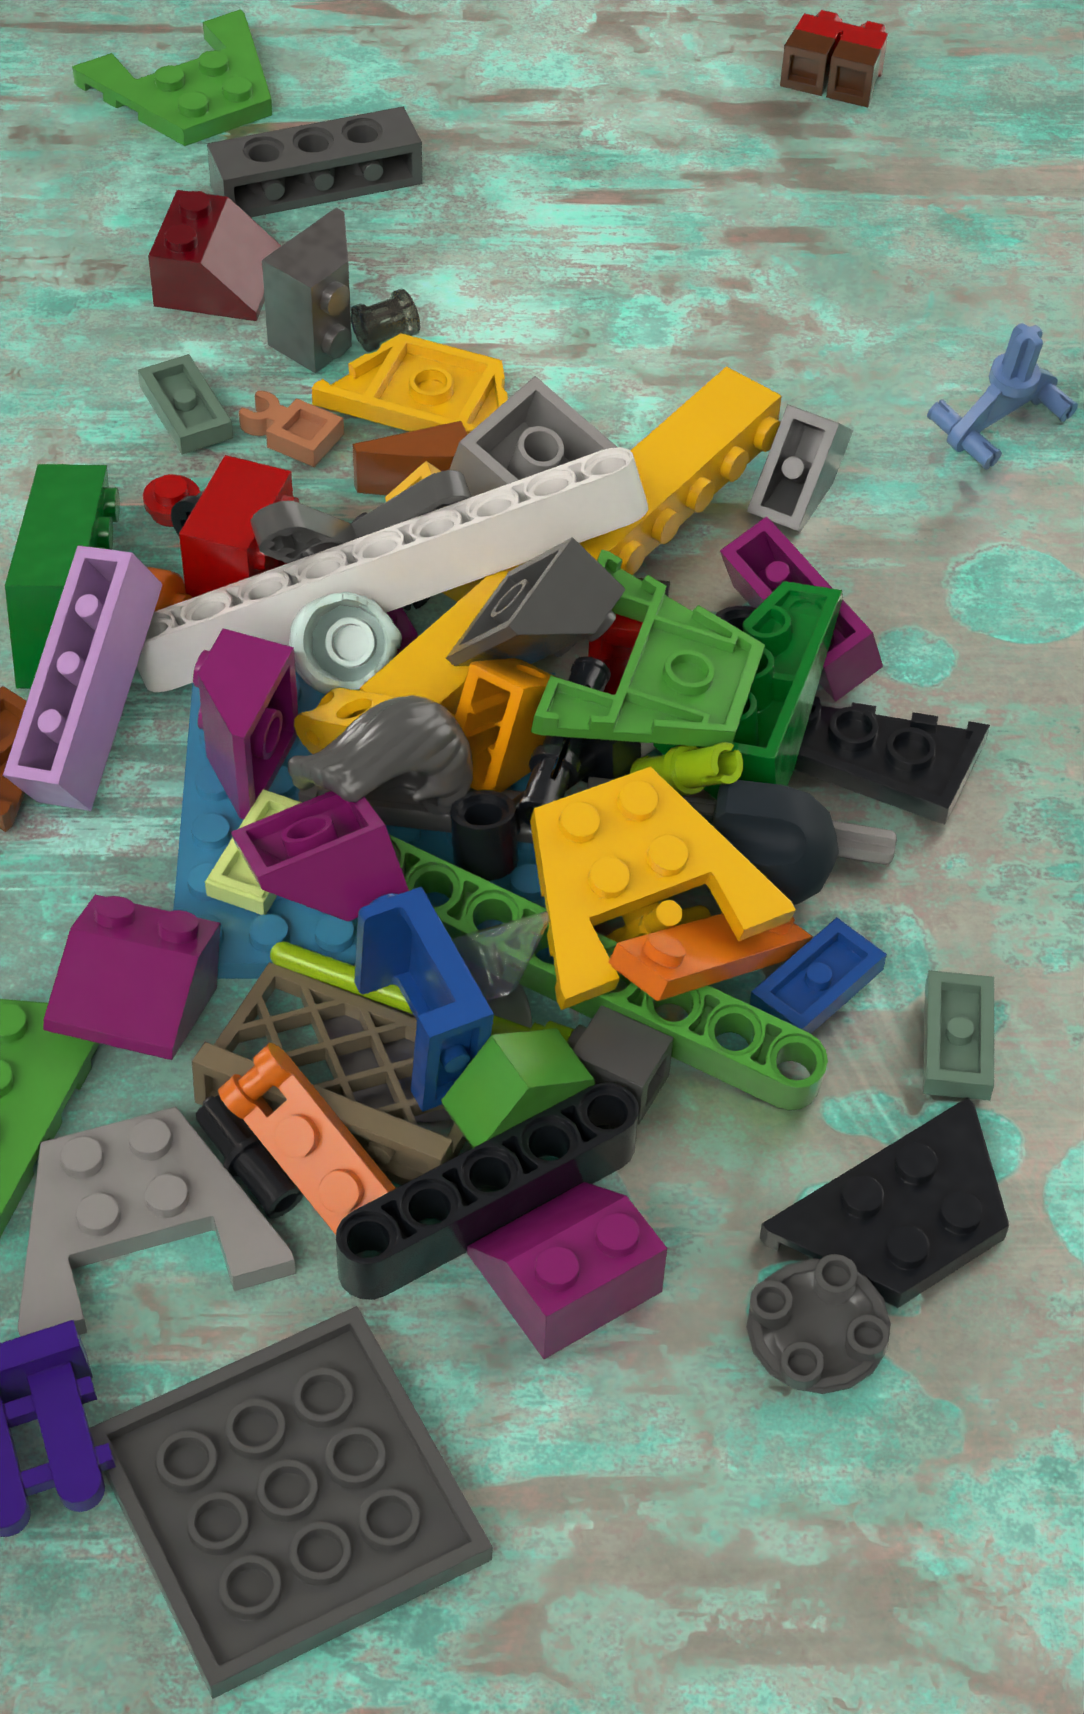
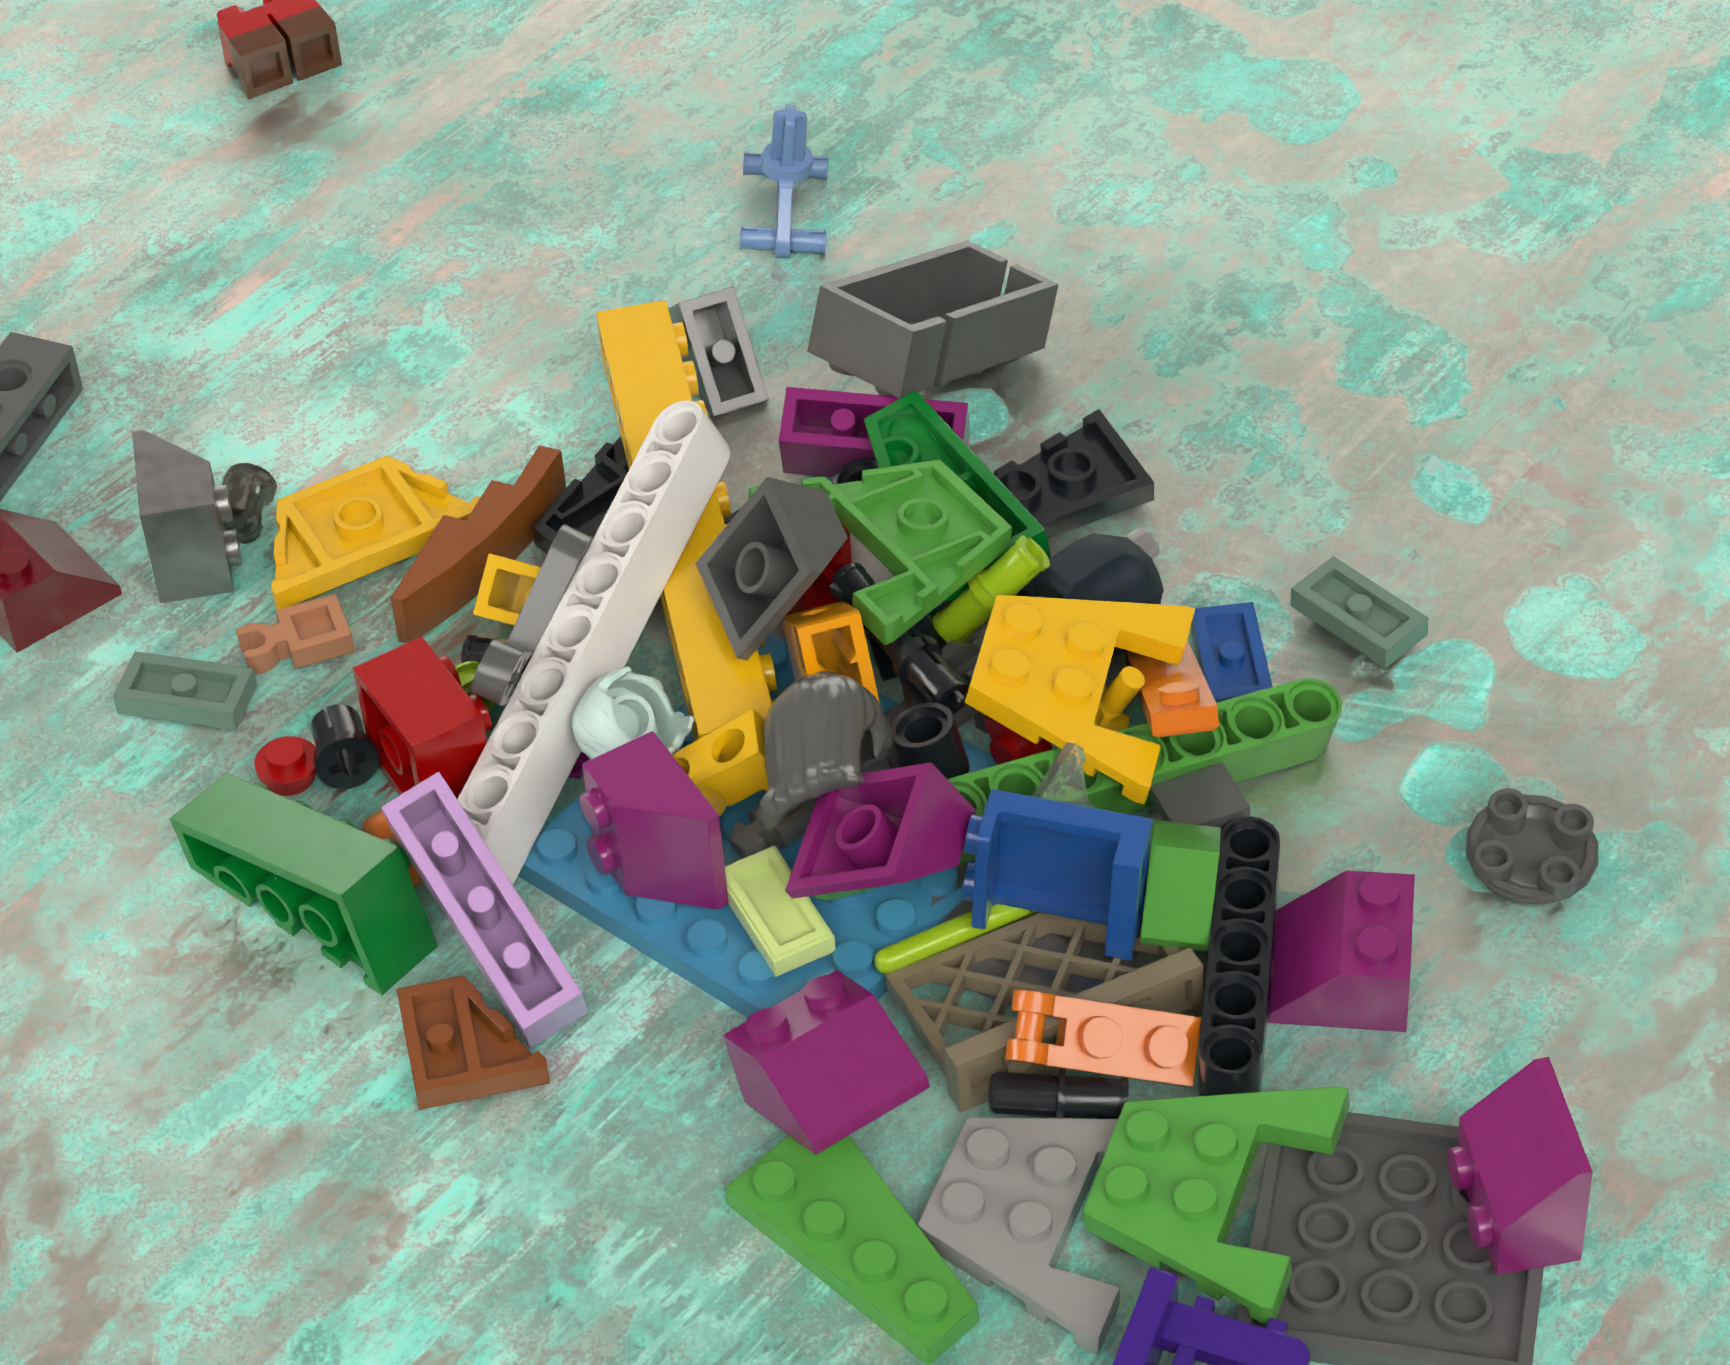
camera: 45 degrees left, 5 degrees down
light grey brick [450,376,617,497] -> none
black wing [759,1097,1009,1308] -> none
none -> dark grey piece [807,240,1059,399]
none -> bright green wing [1082,1086,1350,1325]
none -> magenta slope [1448,1057,1593,1276]

